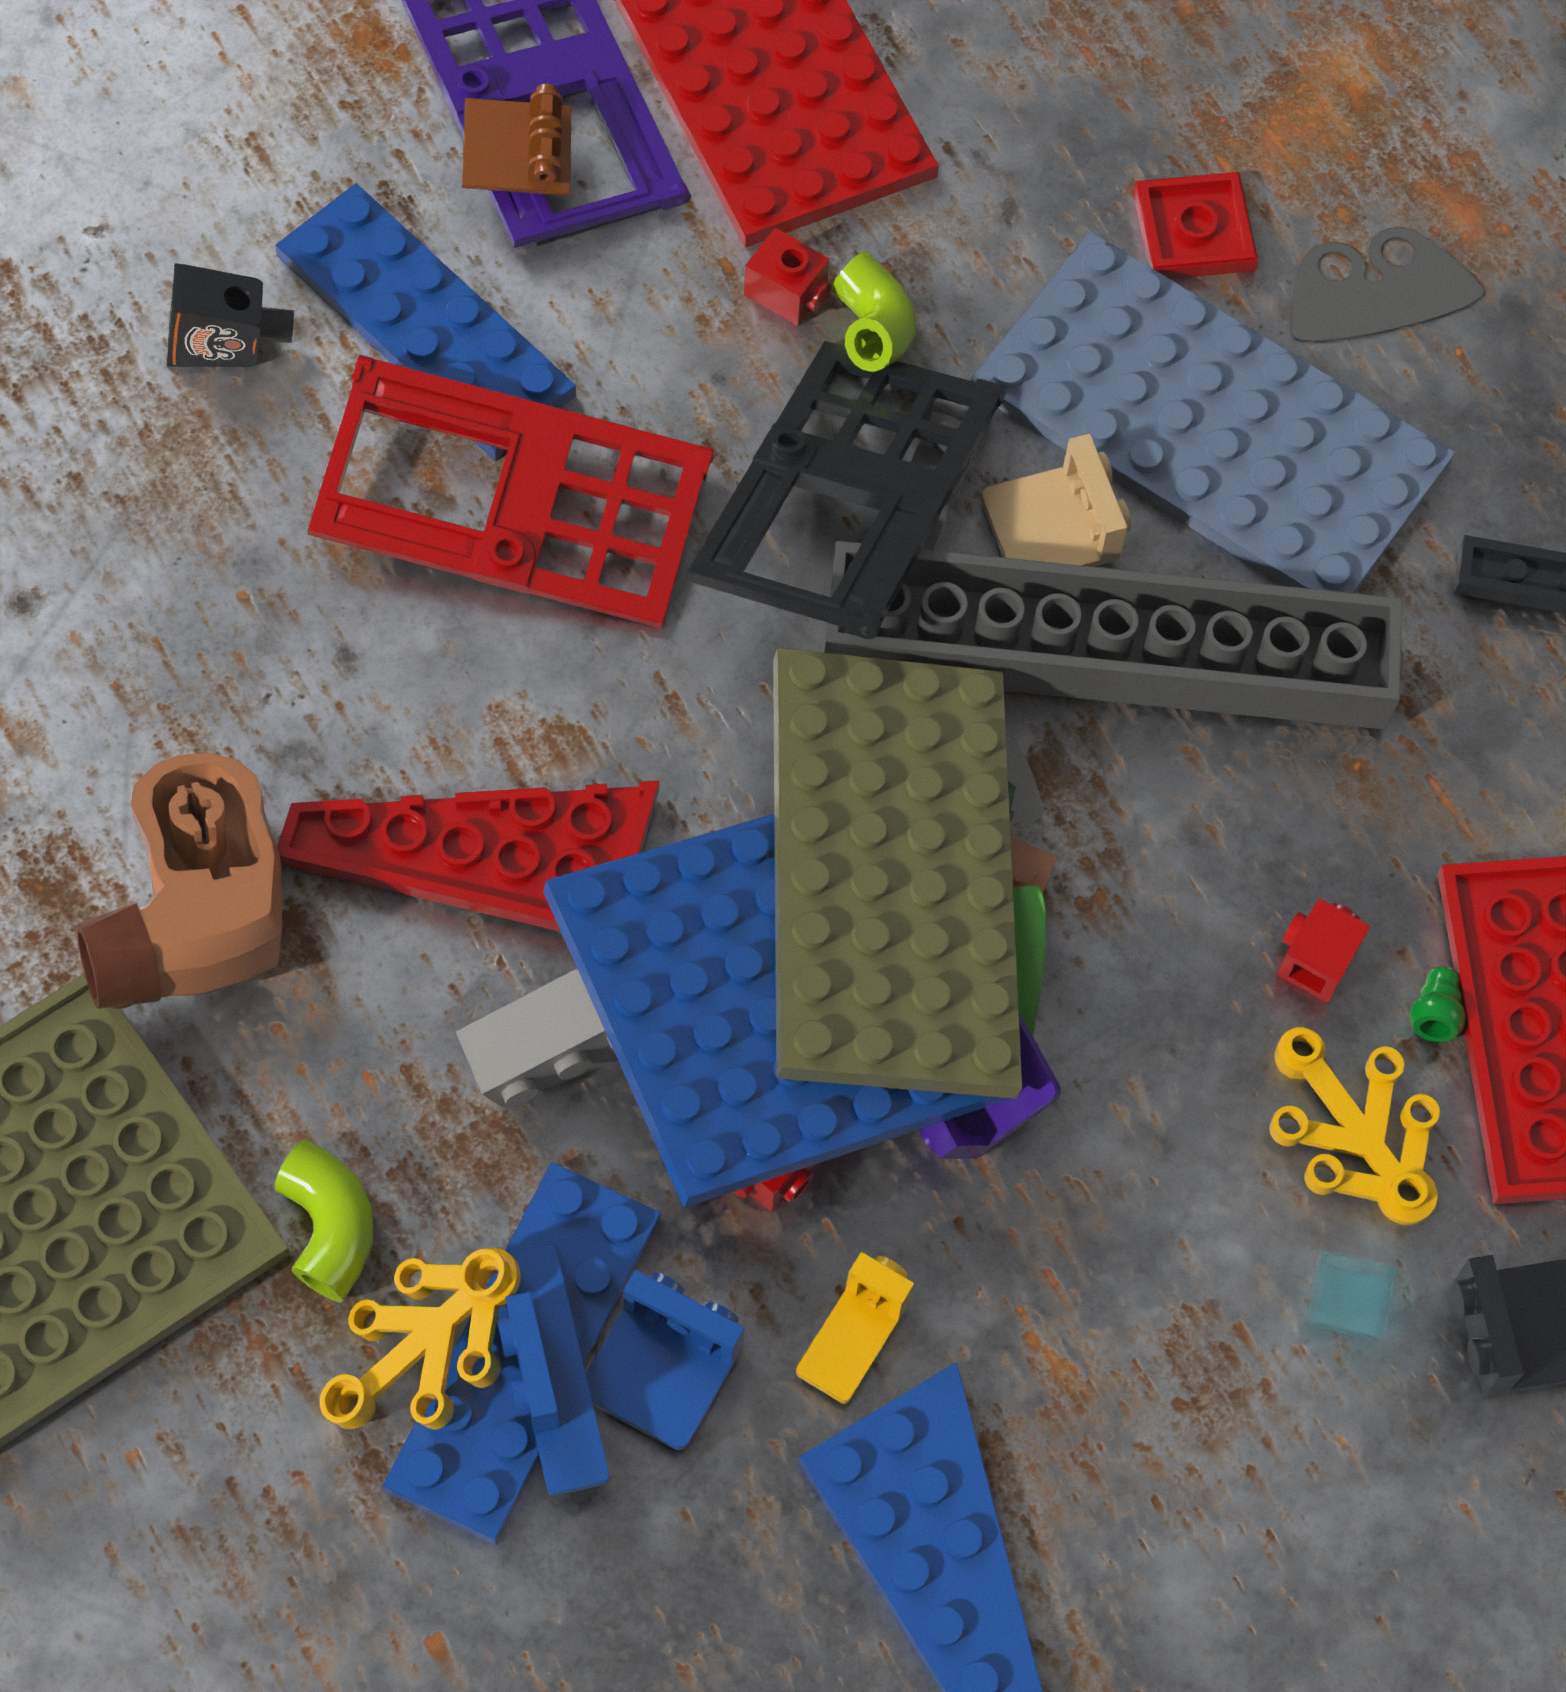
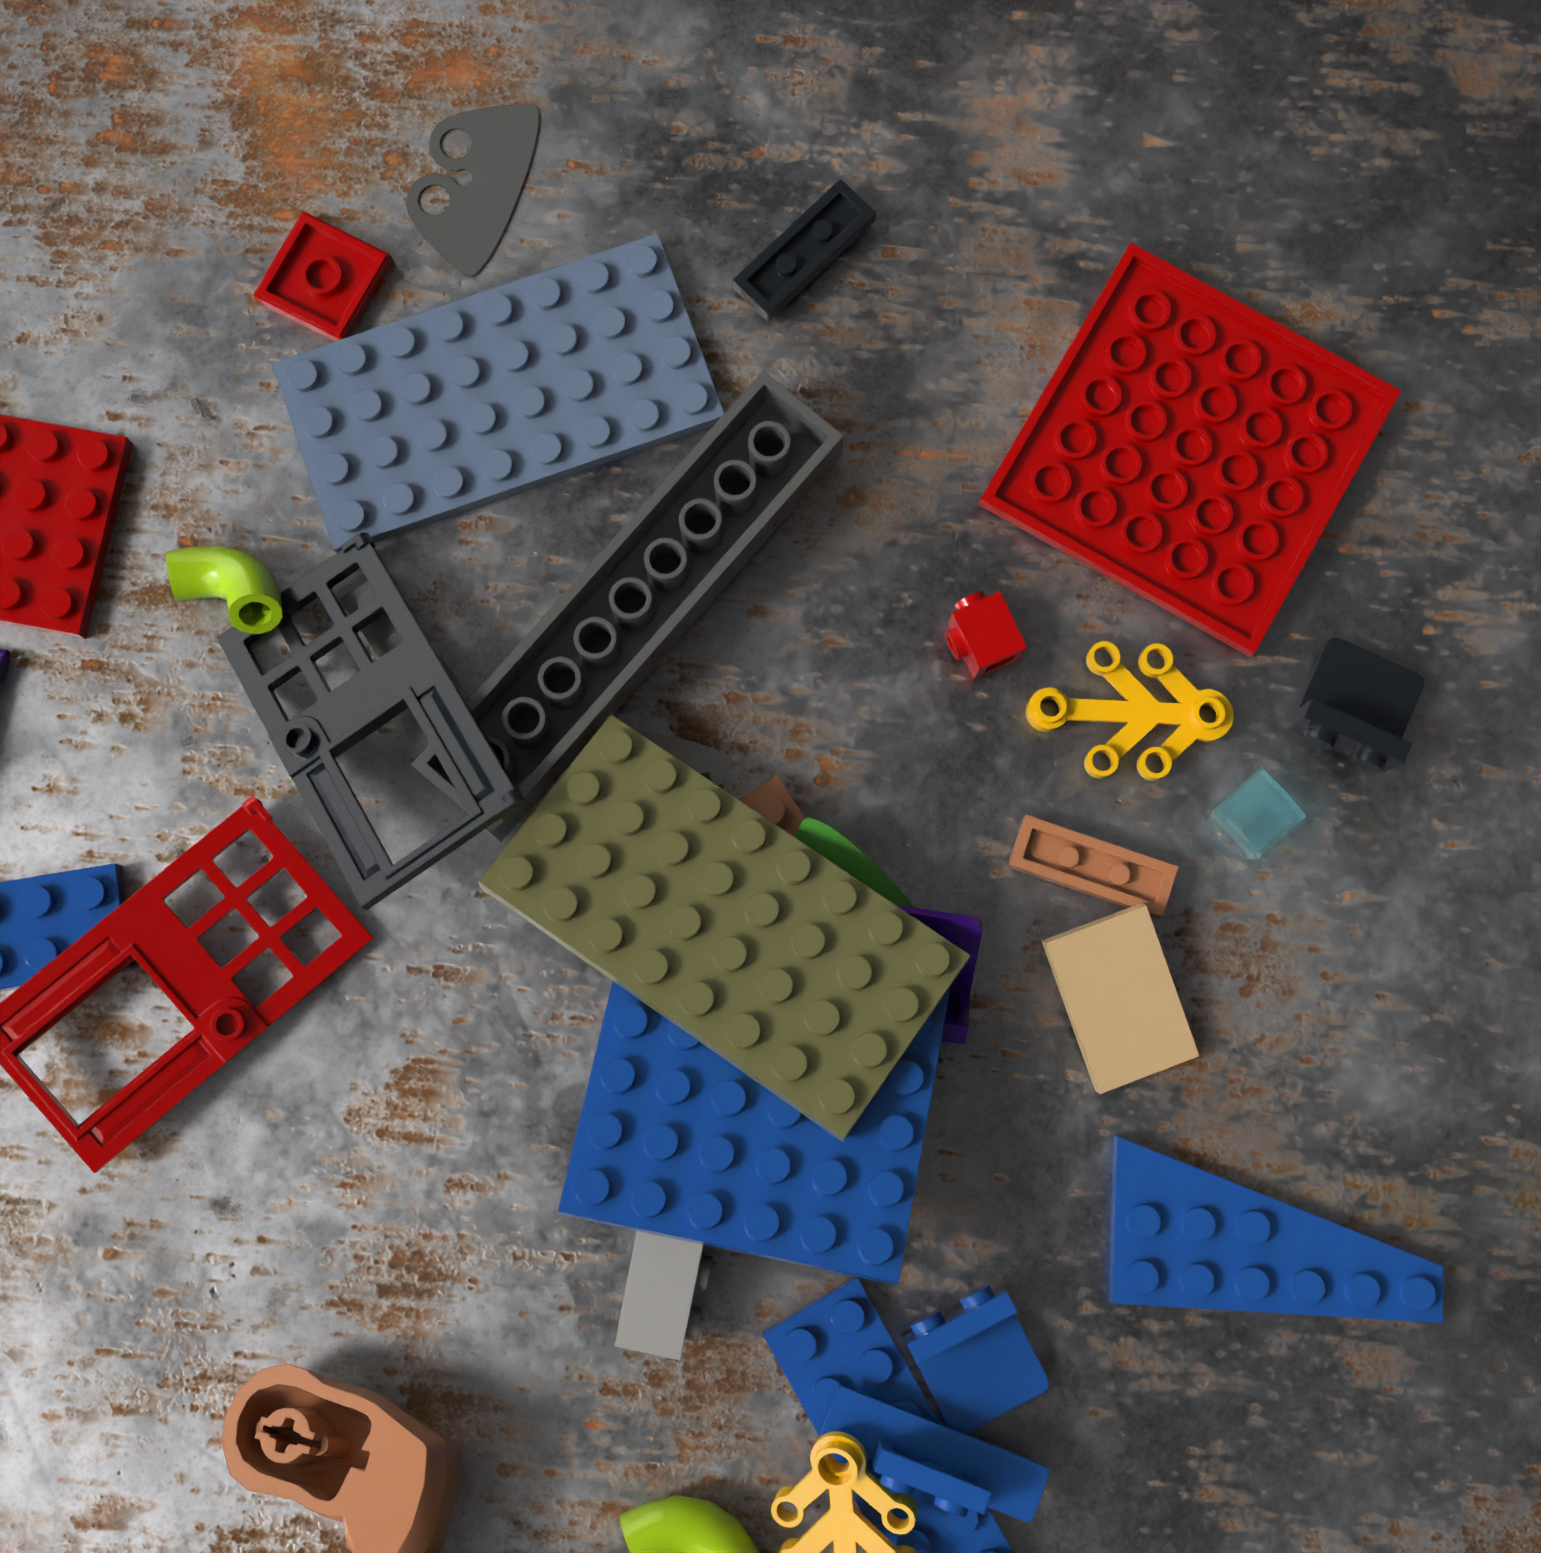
camera: 50 degrees left, 15 degrees up
red wing [277,780,659,932] -> none
red brick [744,228,832,326] -> none
yellow bracket [796,1252,915,1404] -> none
tan bracket [982,433,1131,567] -> none
green piece [1409,966,1466,1042] -> none
none -> nougat plate [1007,815,1178,919]
none -> tan tile [1042,903,1199,1094]

